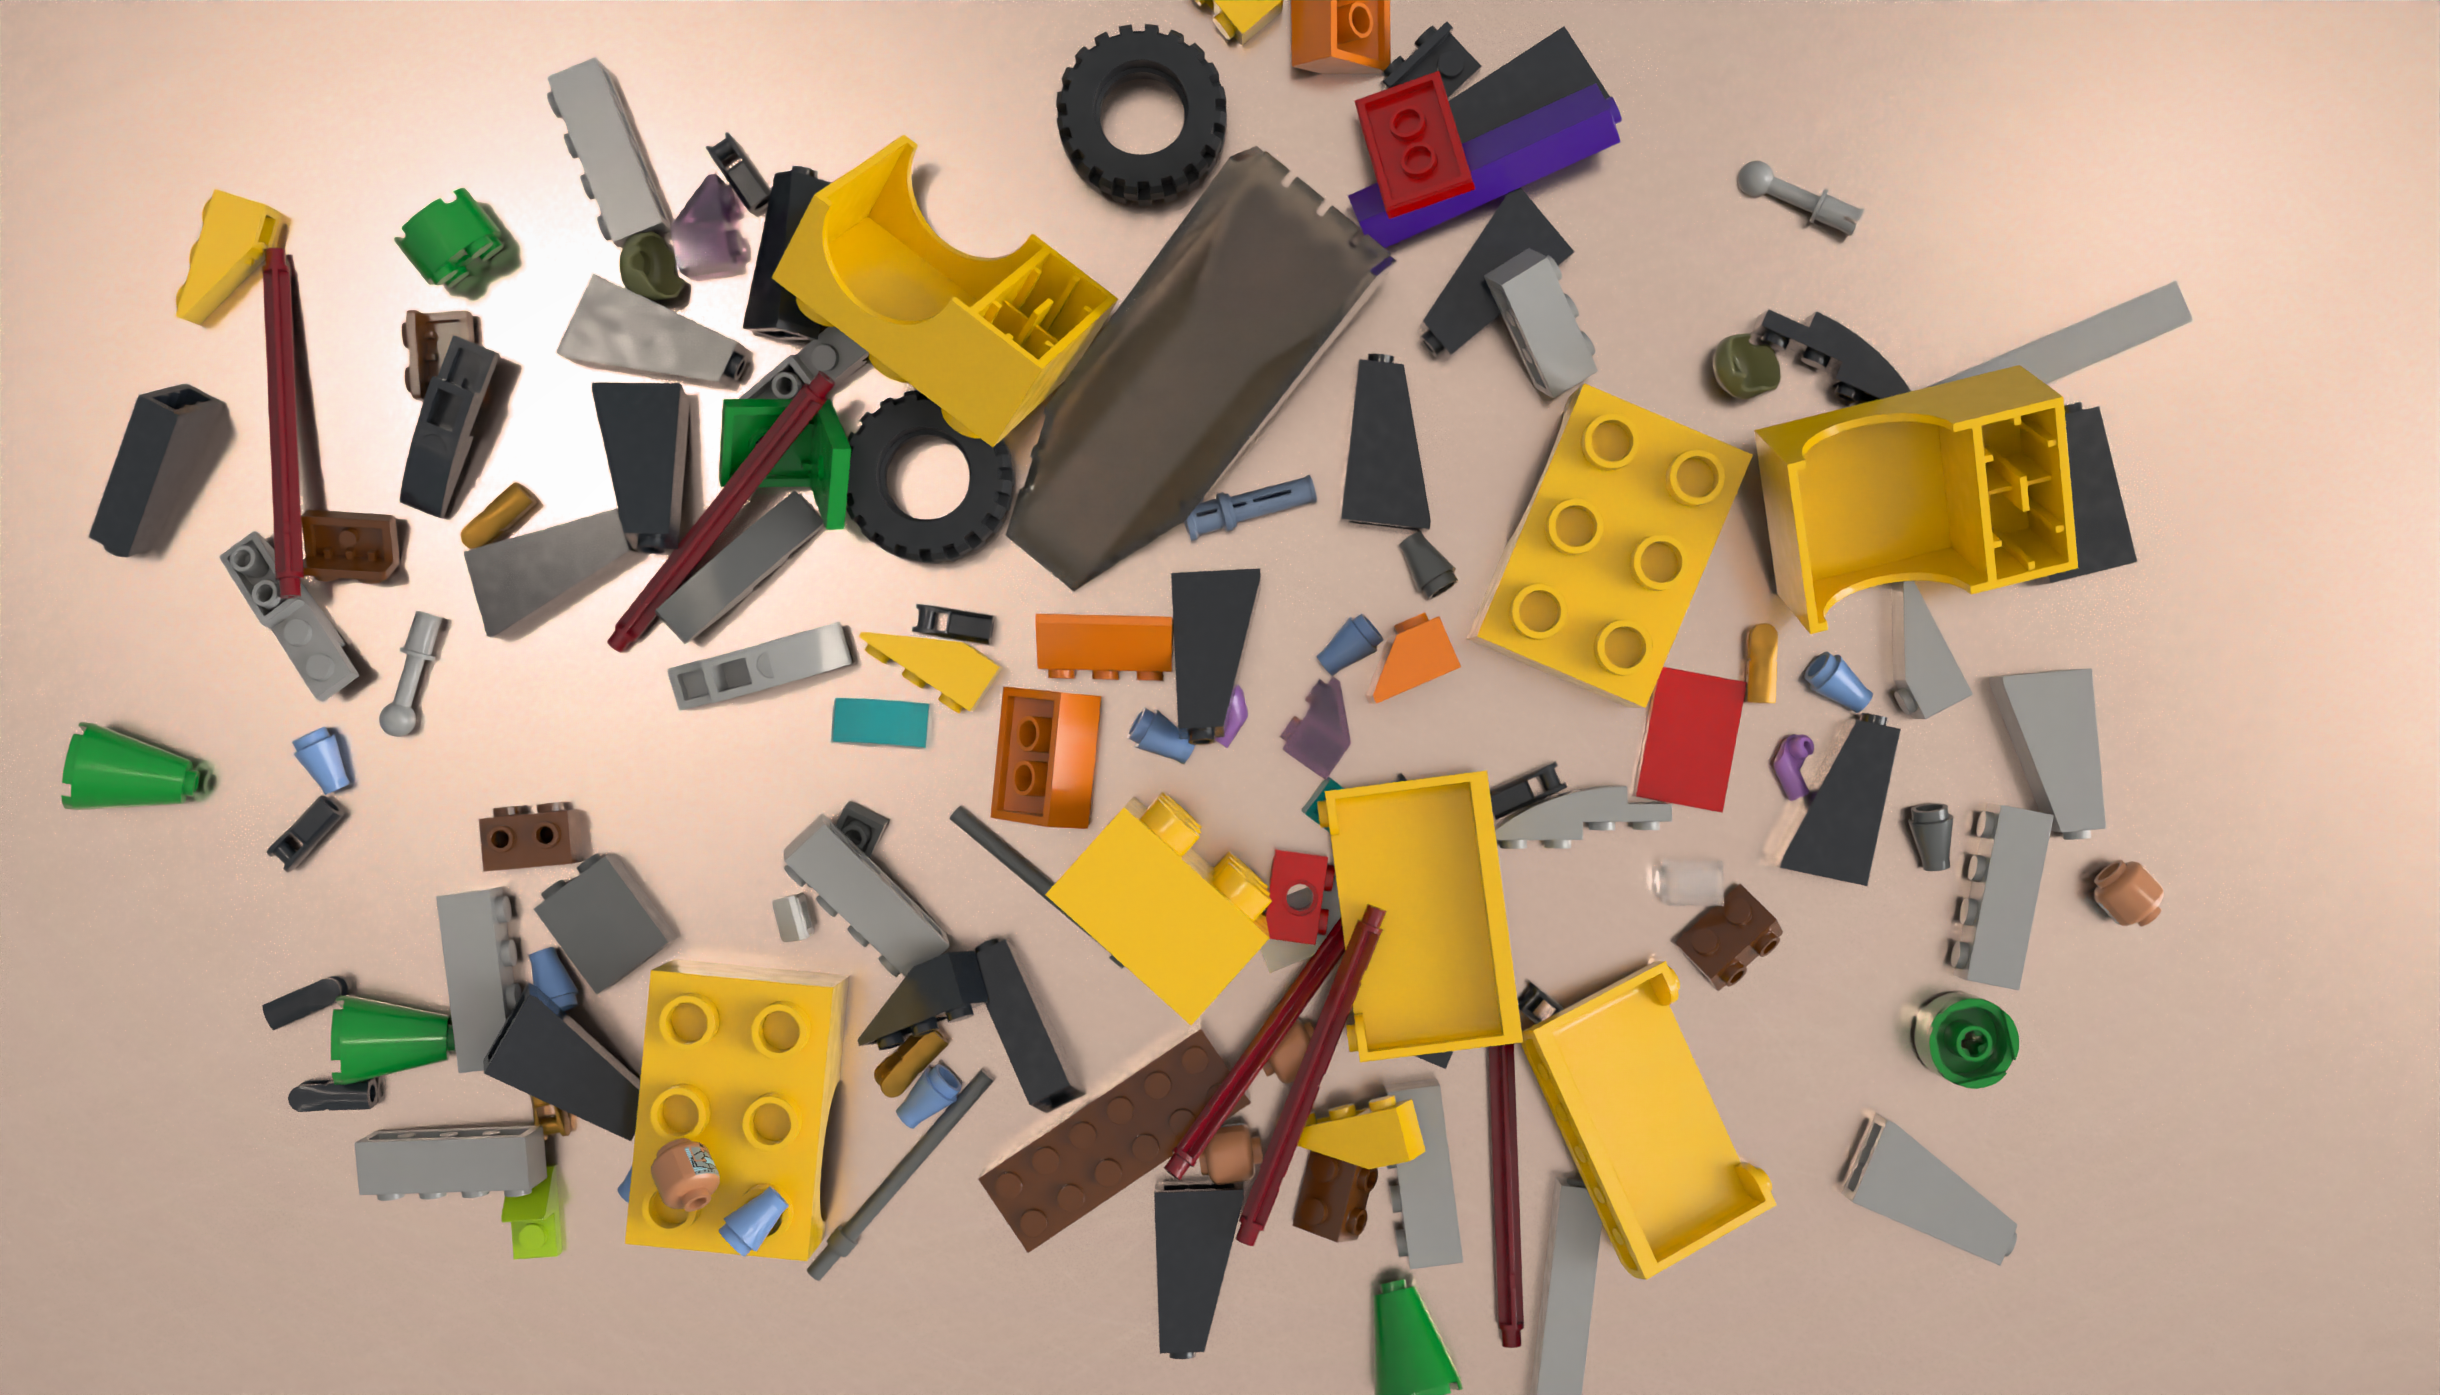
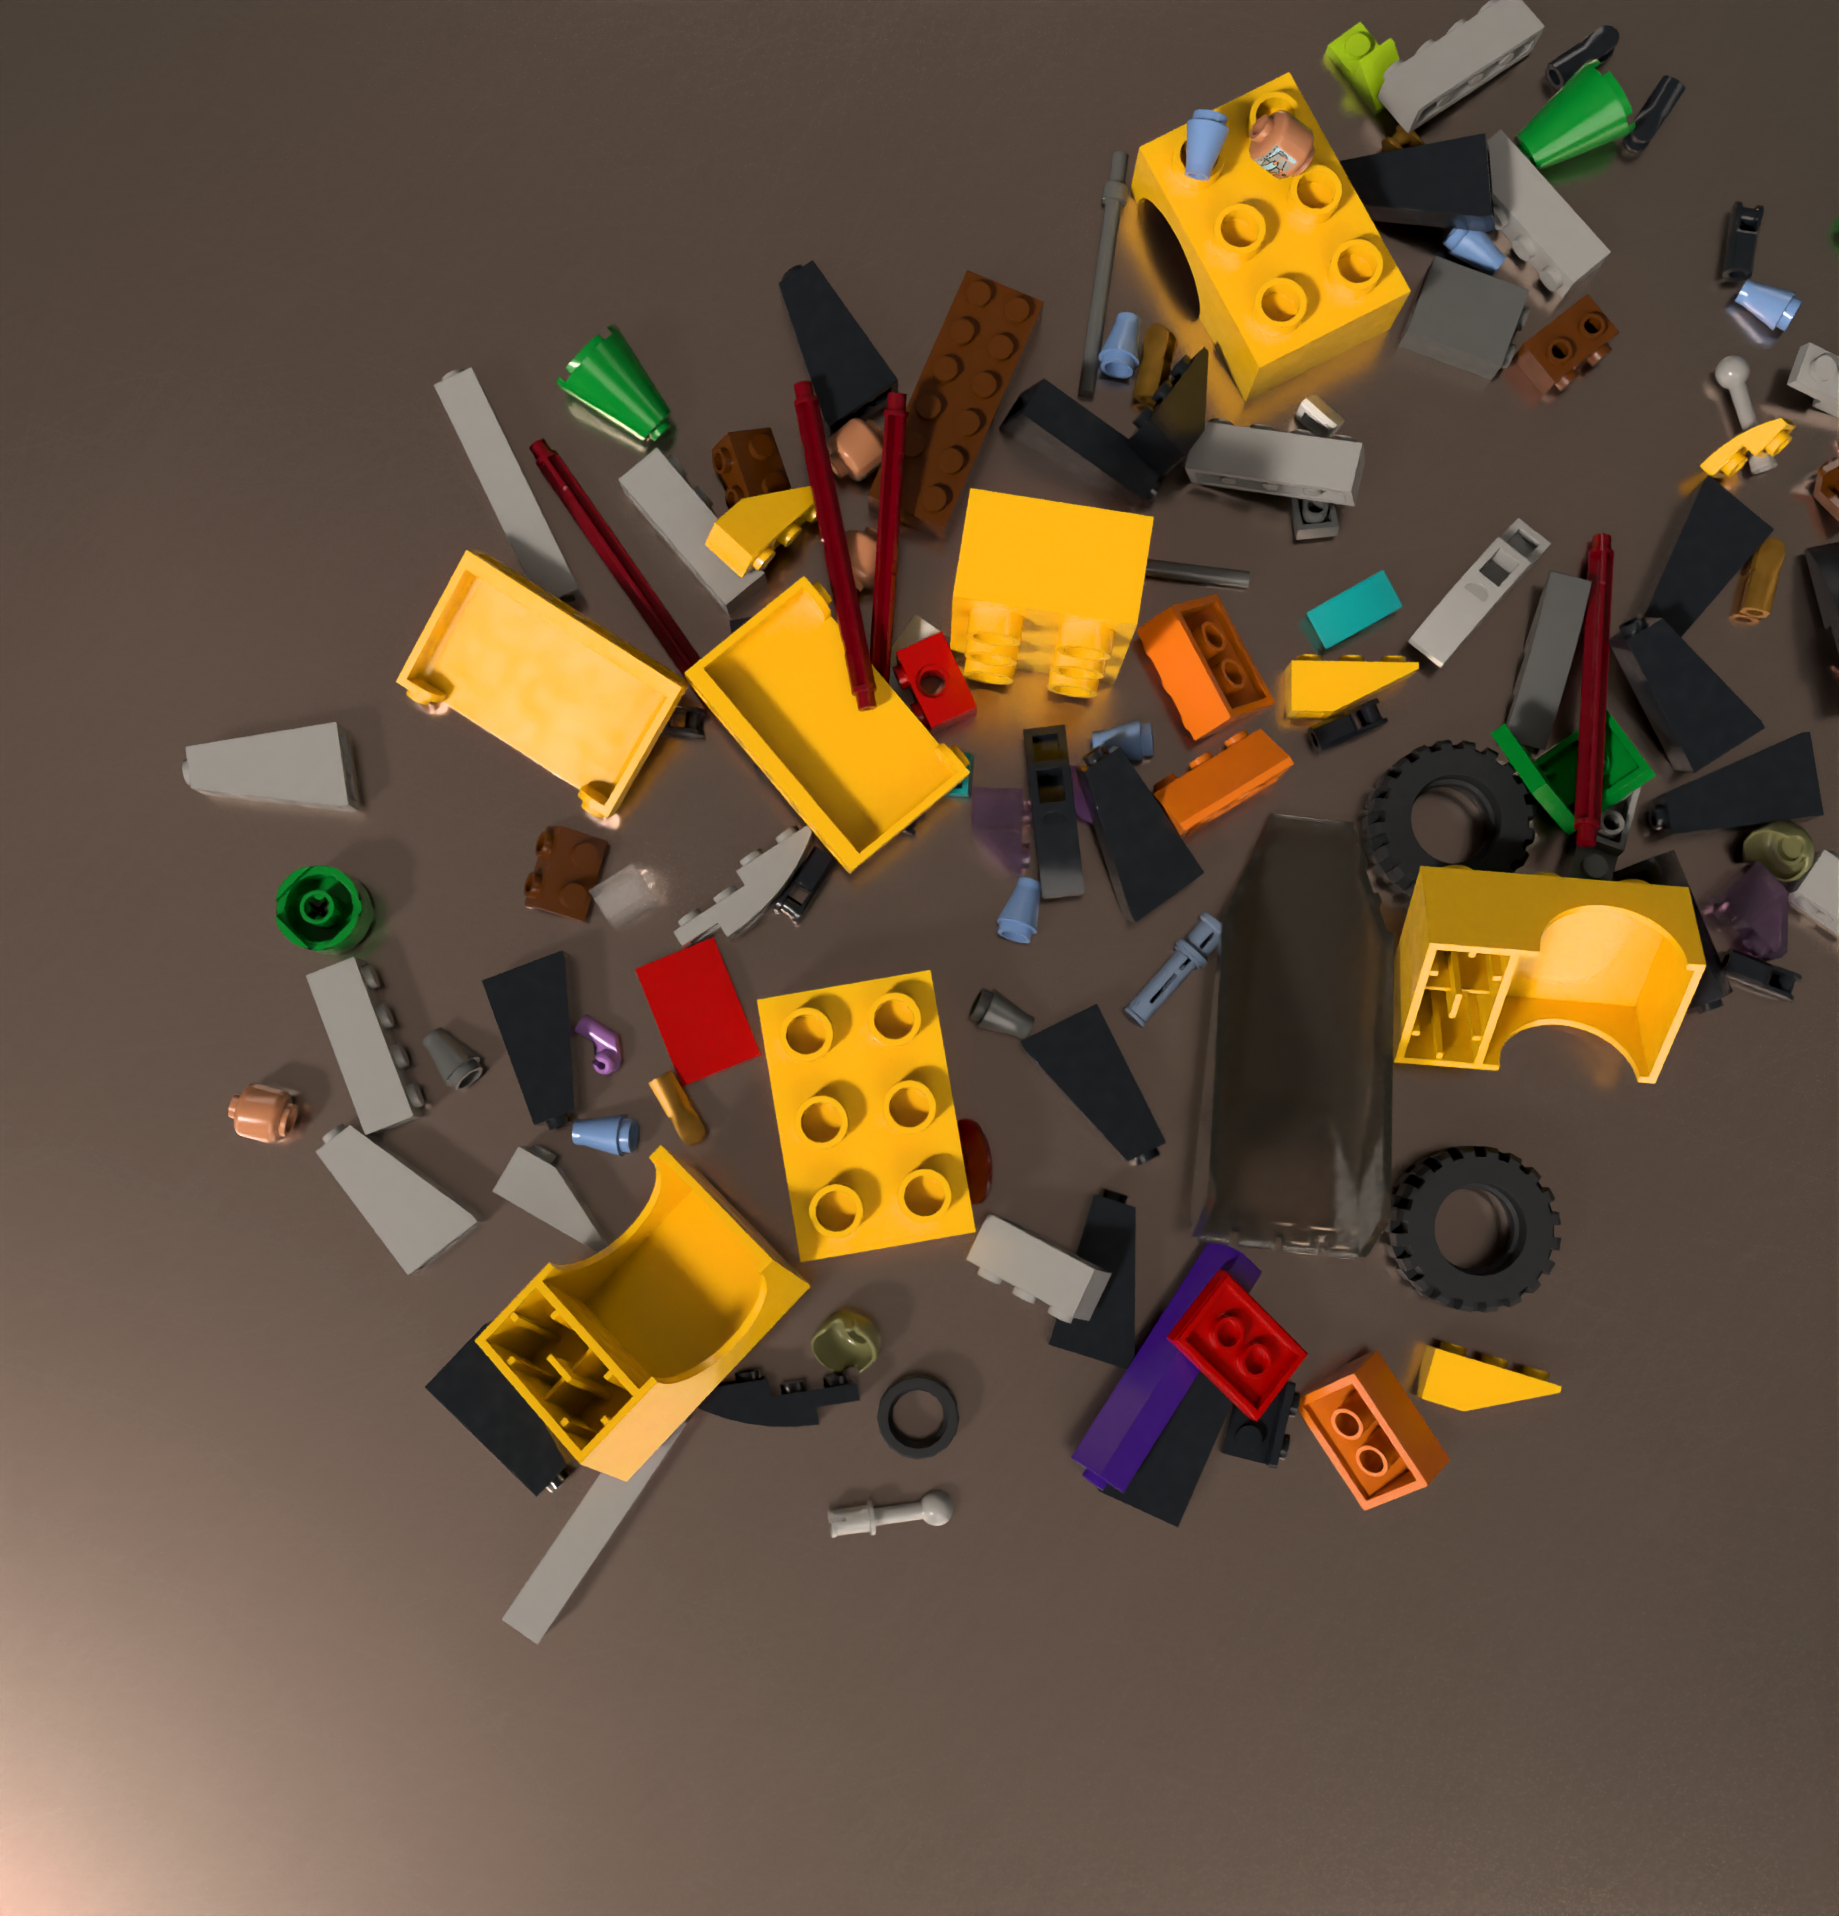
camera: 150 degrees right, 5 degrees down
orange slope [1365,612,1461,704] -> none
none -> black tyre [877,1373,959,1460]
none -> clear red dish [957,1118,993,1205]
none -> black slope [1023,724,1085,899]
none -> yellow slope [1700,418,1796,479]

